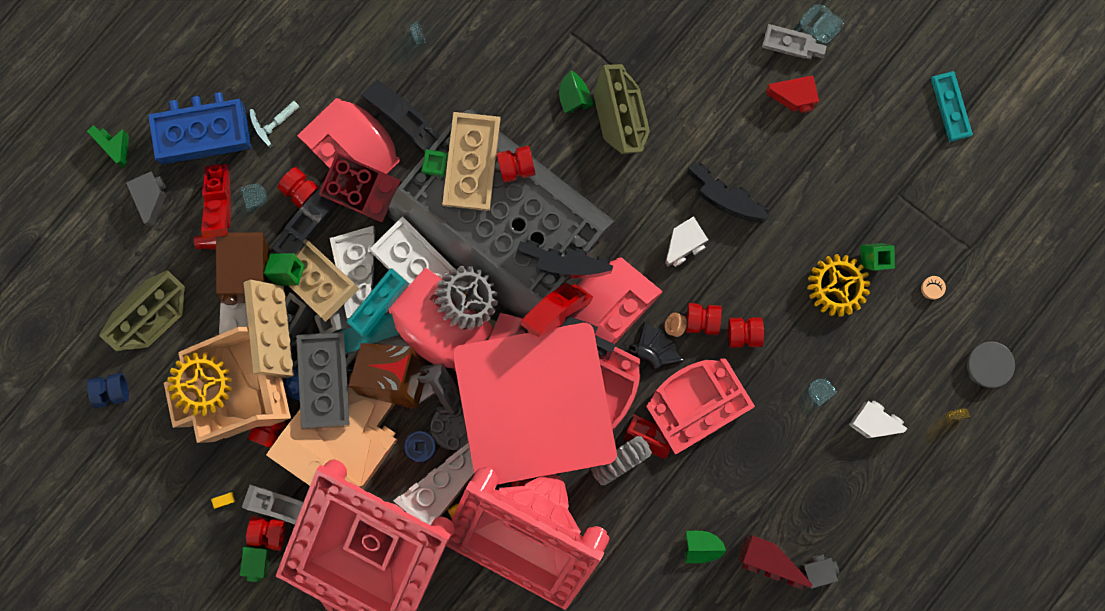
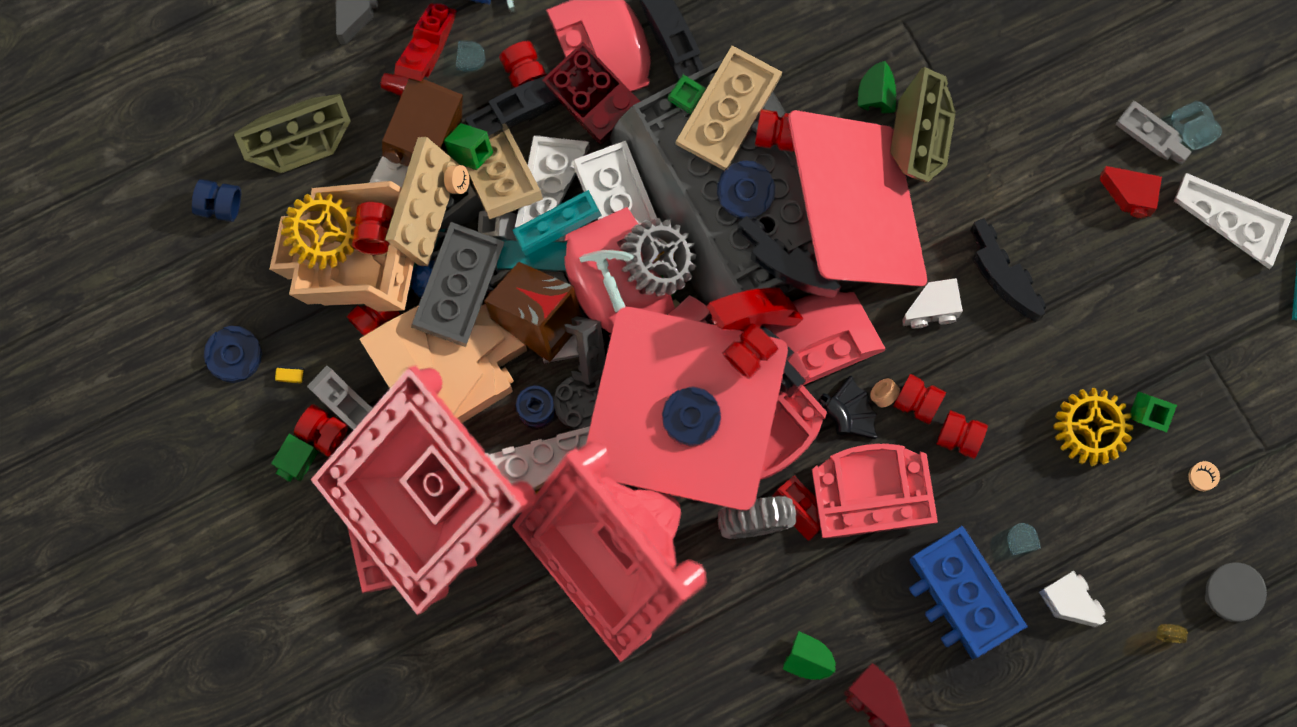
camera: 25 degrees right, 5 degrees down
none -> dark blue tile [204,326,262,383]
none -> red wheel [352,202,394,255]
none -> light nougat tile [444,165,469,194]
none -> light aqua piece [579,250,634,312]
none -> dark blue tile [662,387,721,447]
none -> dark blue tile [717,161,775,219]
none -> red wheel [722,323,779,379]
none -> coral piece [788,110,927,287]
none -> blue piece [909,526,1027,660]
none -> white wing [1174,173,1292,269]

